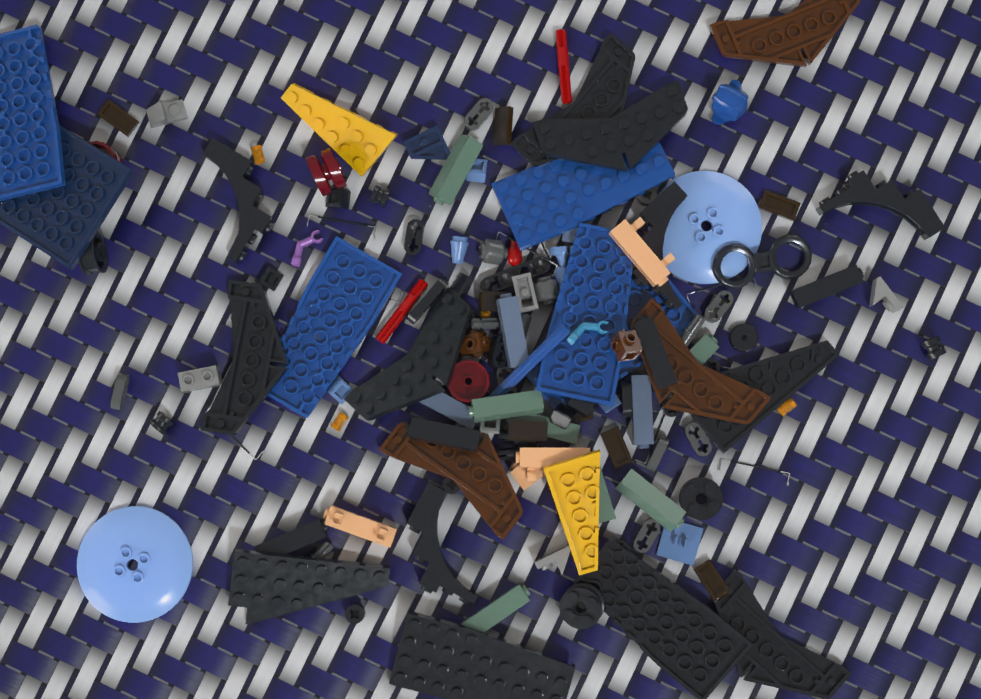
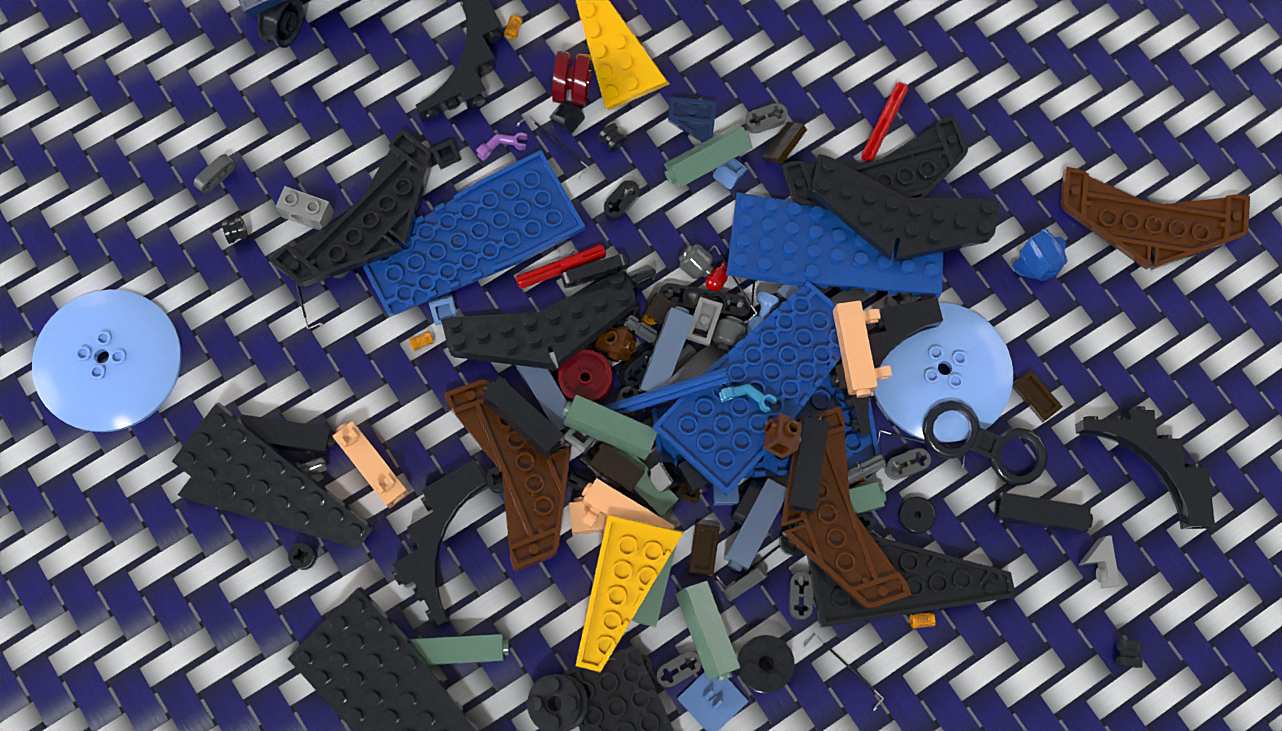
camera: 25 degrees right, 10 degrees down
medium blue cone [450,236,469,264] -> none
light grey slope [534,544,571,575] -> none

